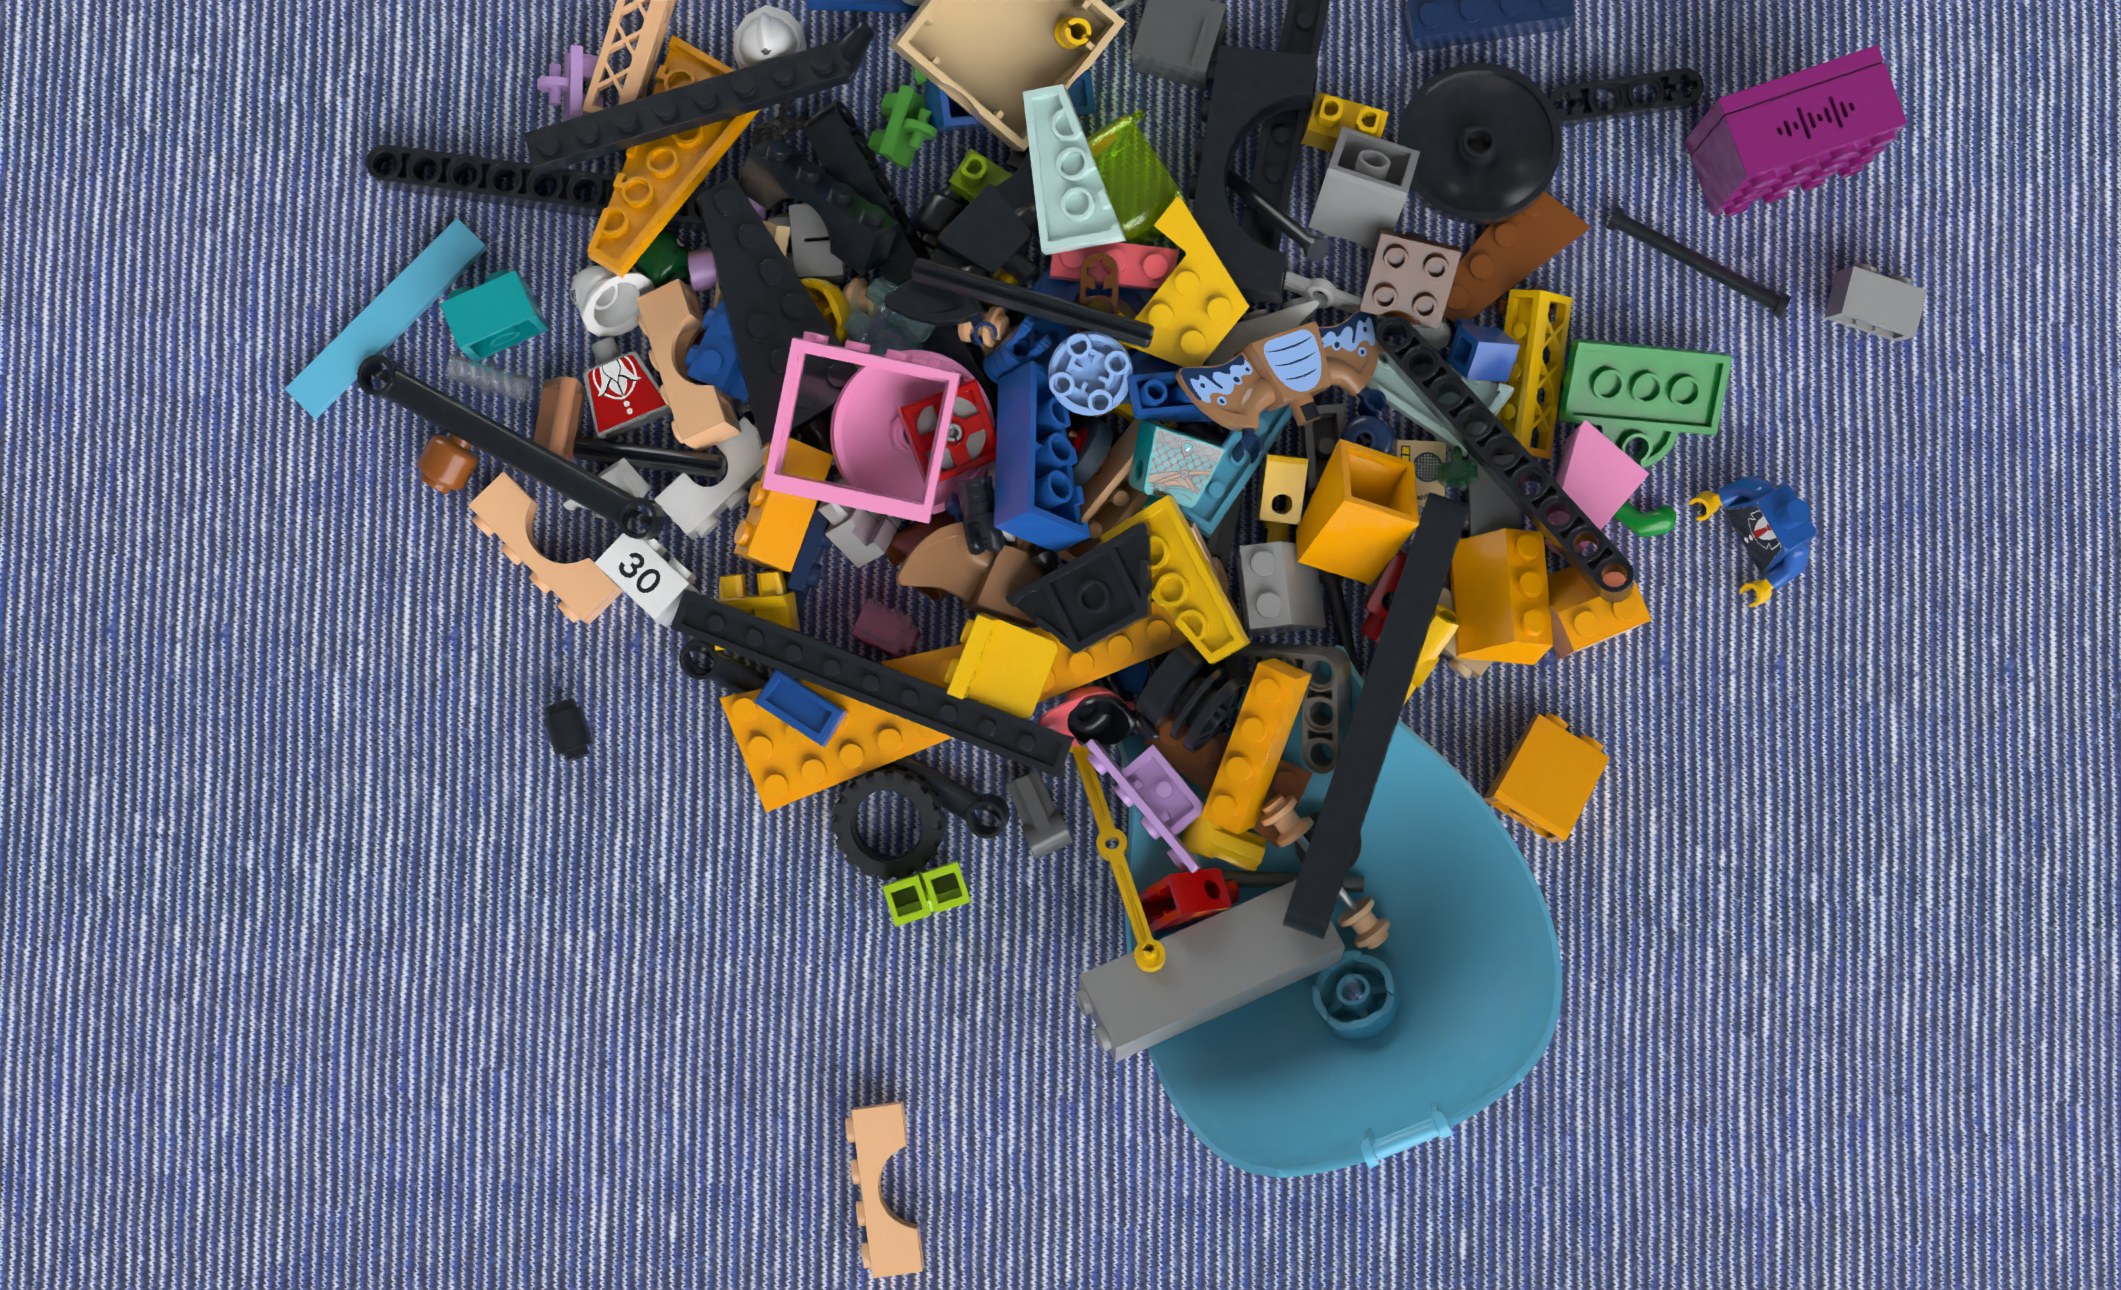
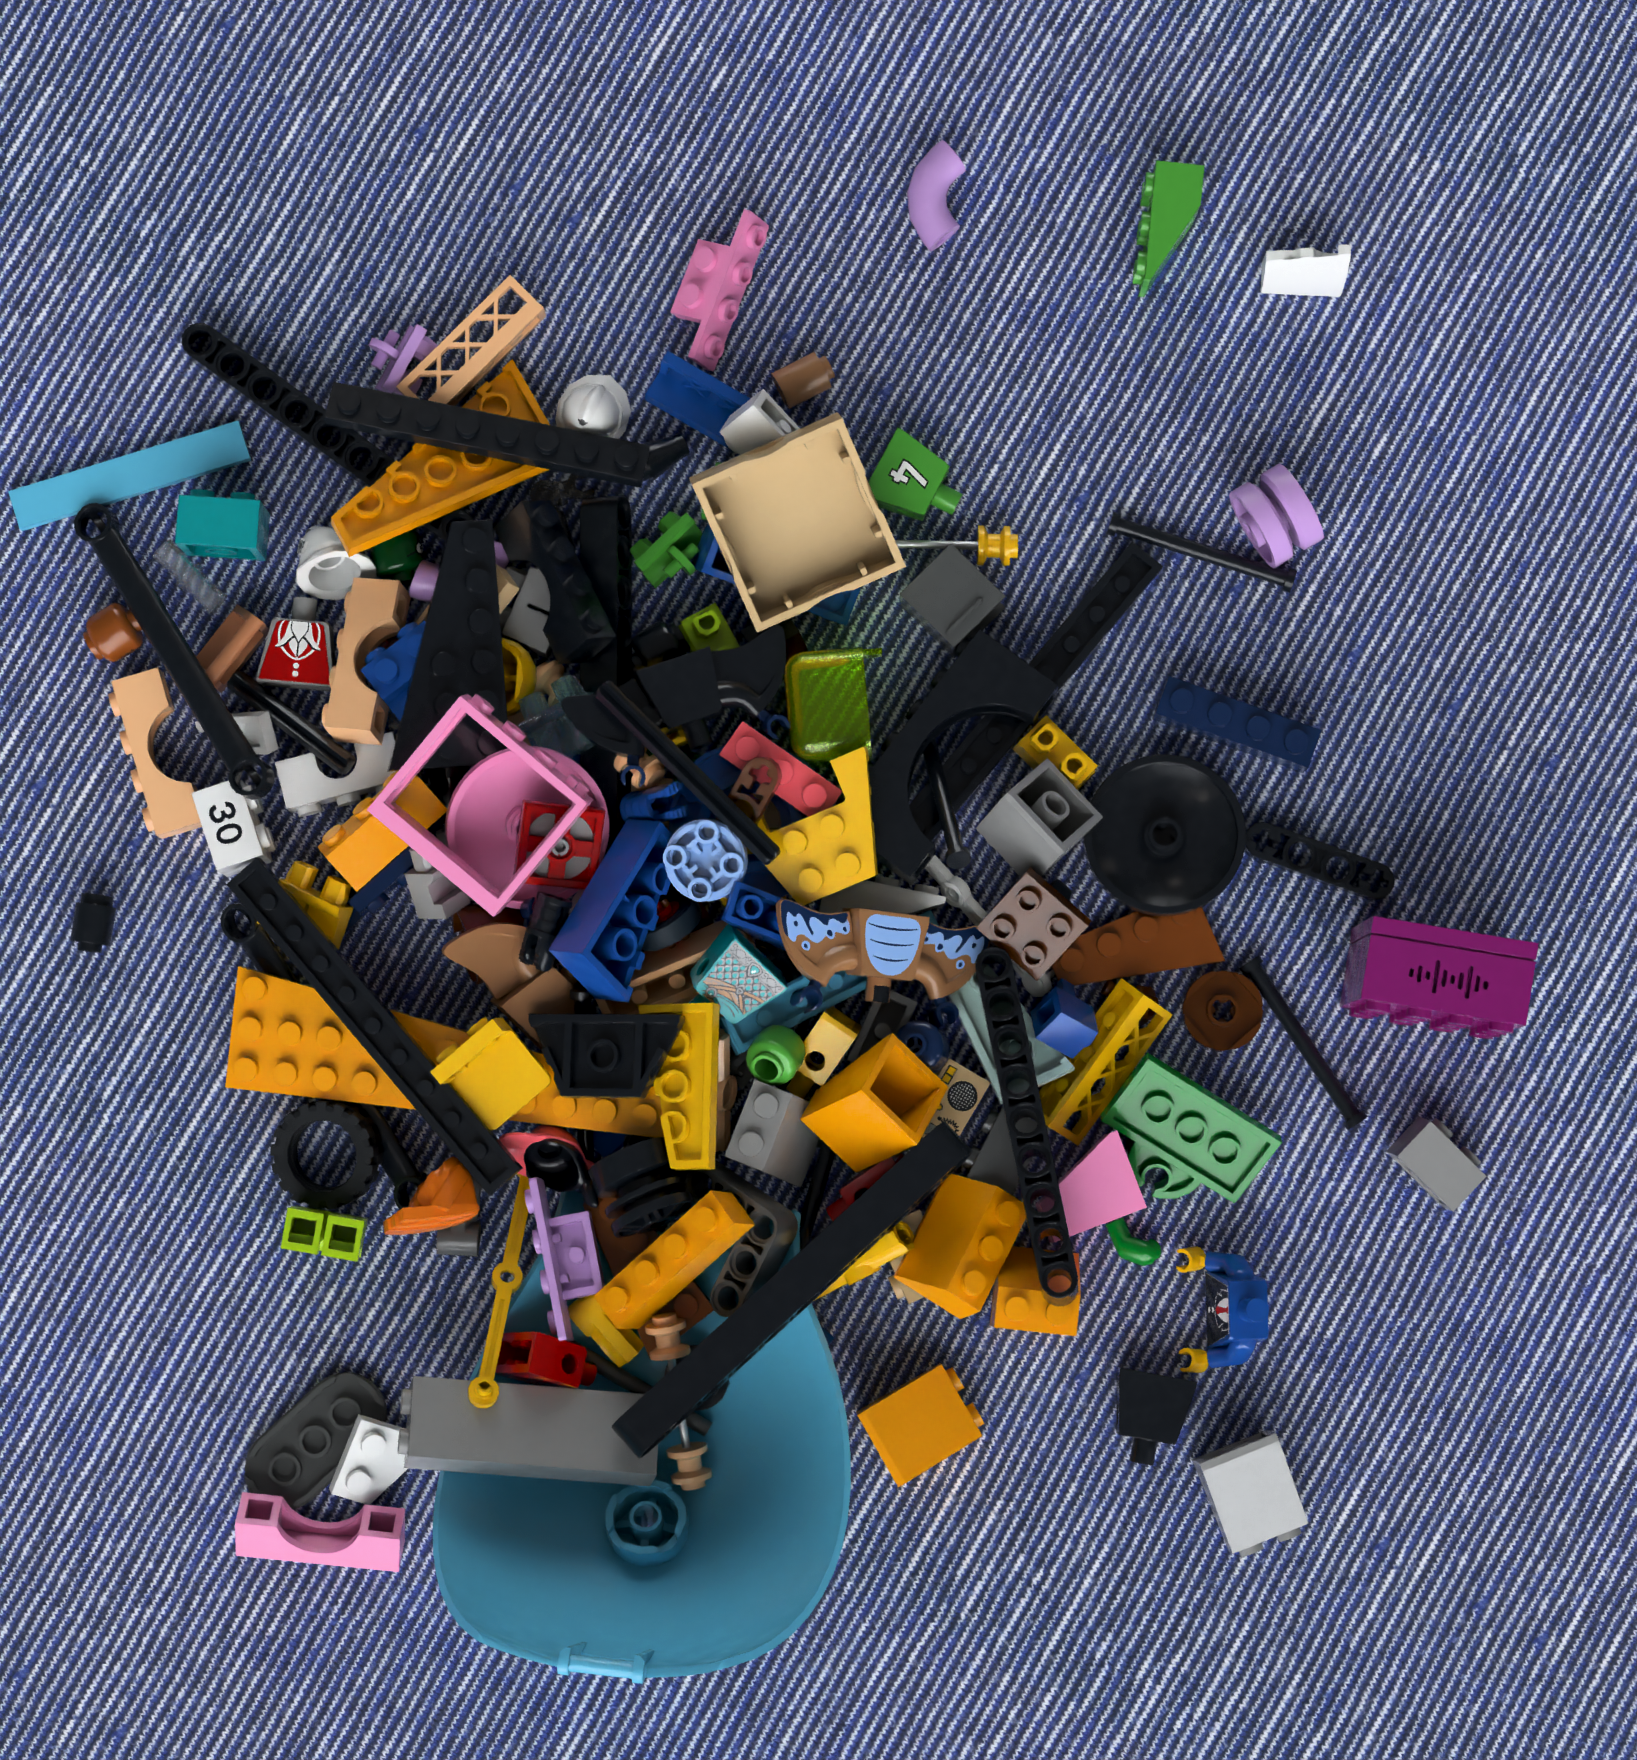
camera: 20 degrees right, 0 degrees up
blue tile [754,669,847,747] -> none
light nougat arch [845,1101,925,1278] -> none
clear pink brick [851,597,921,658] -> none
light aqua wing [1023,84,1126,255] -> none
yellow pin [1054,16,1091,50] -> none
clear green tile [1437,445,1479,487] -> none
none -> bright pink arch [235,1492,405,1572]
none -> dark grey tile [245,1372,387,1509]
none -> white wing [329,1414,409,1505]
none -> orange hair [383,1156,480,1235]
none -> bright green head [746,1025,805,1086]
none -> black torso [1116,1367,1197,1466]
none -> reddish brown plate [1181,971,1263,1052]
none -> slope [1192,1430,1309,1557]

